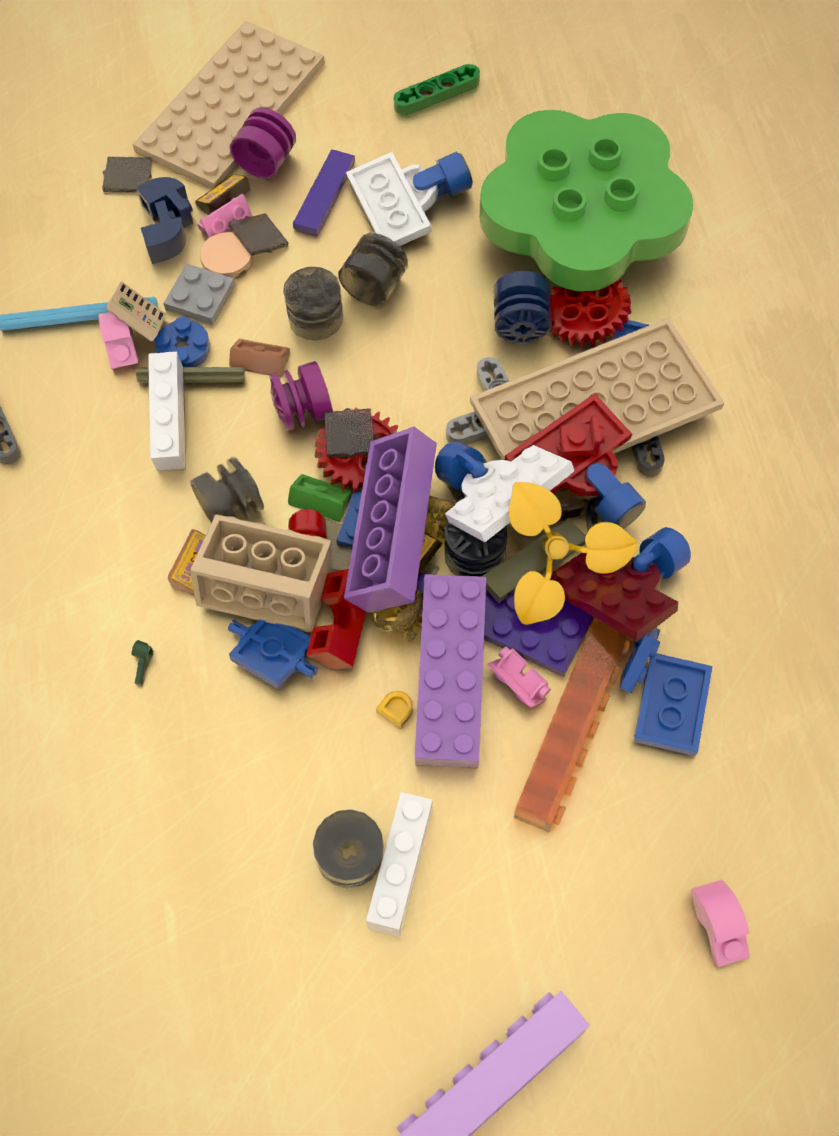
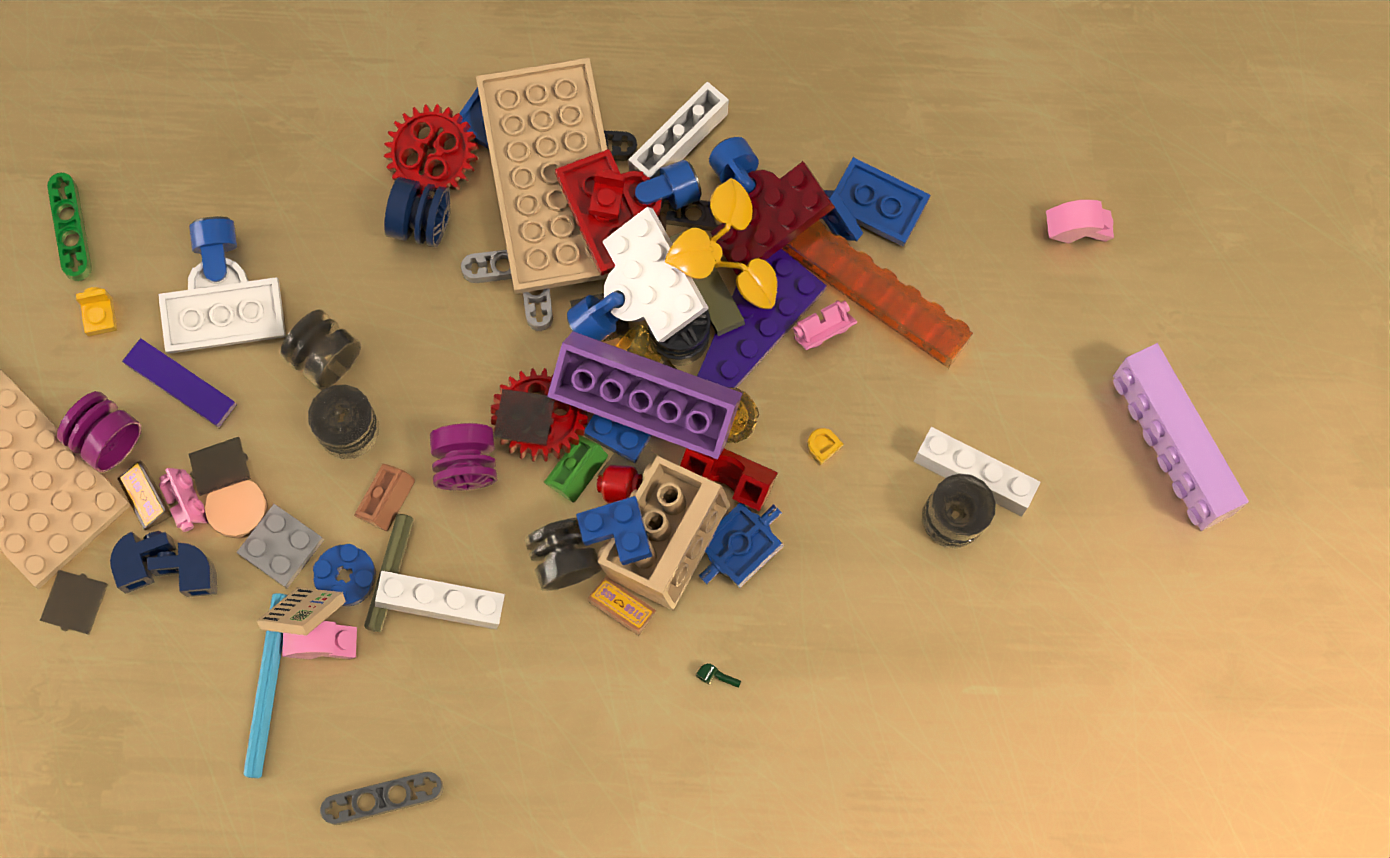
camera: 80 degrees left, 10 degrees up
medium lavender brick [415,574,486,768] -> none
bright green plant [479,110,693,291] -> none
none -> yellow bracket [76,287,117,337]
none -> blue plate [576,496,653,565]
none -> white brick [628,82,729,179]

